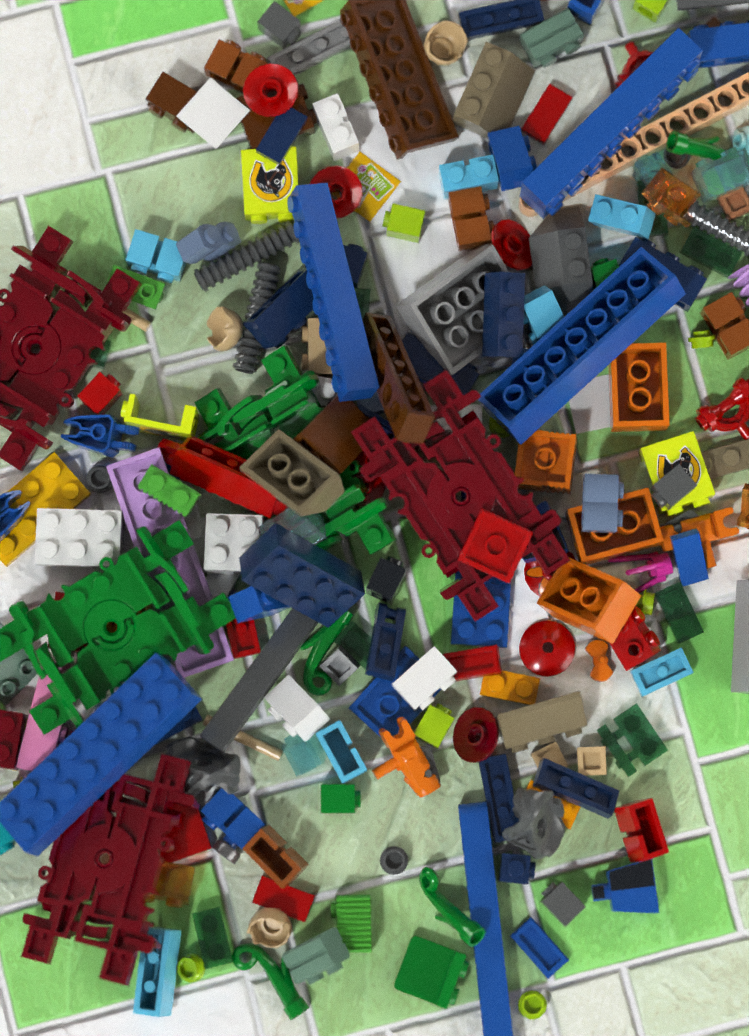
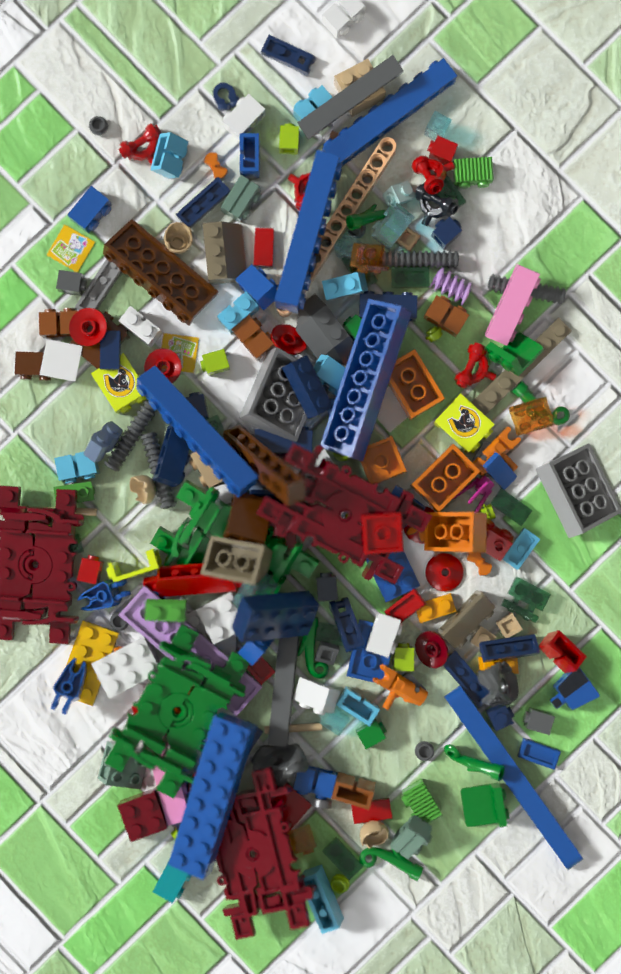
camera: 25 degrees left, 5 degrees up
lime plate [518,990,547,1019] -> none
sand blue brick [581,474,624,533] -> none
dark grey brick [651,464,697,510] -> none

